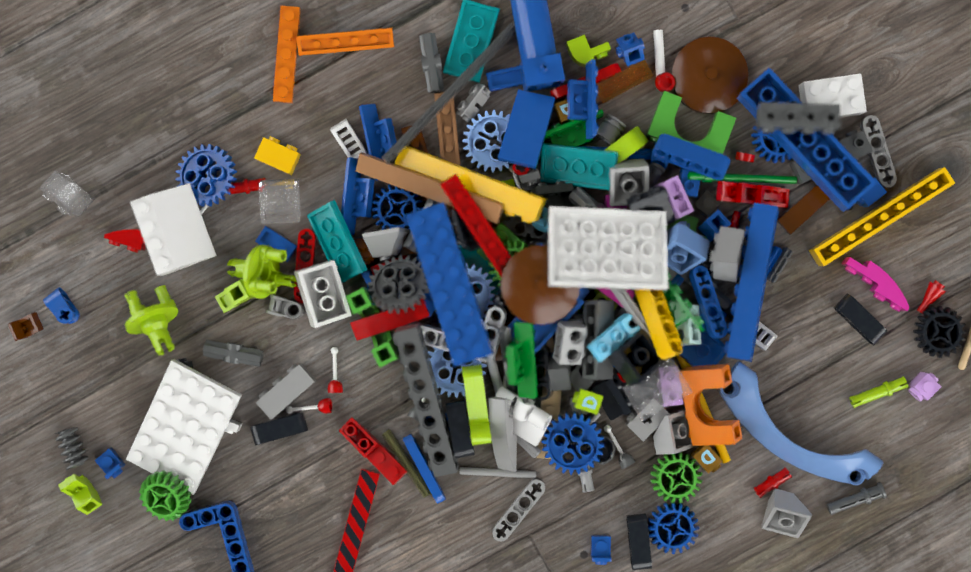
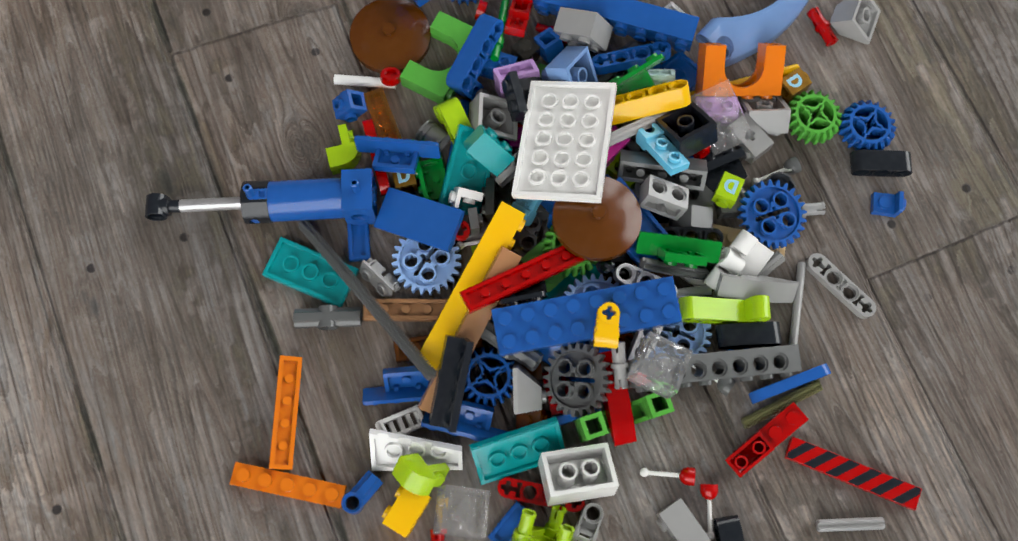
camera: 85 degrees left, 15 degrees down
none -> blue piece [341,470,383,515]
none -> white wing [369,428,463,471]
none -> lime brick [392,453,450,496]
none -> black fence [428,335,474,433]
none -> white bracket [448,187,484,209]
none -> teal brick [463,124,515,177]
none -> yellow piece [593,302,620,349]
none -> light grey pin [610,341,629,389]
none -> clear brick [626,331,693,399]
none -> light grey axle [816,517,885,532]

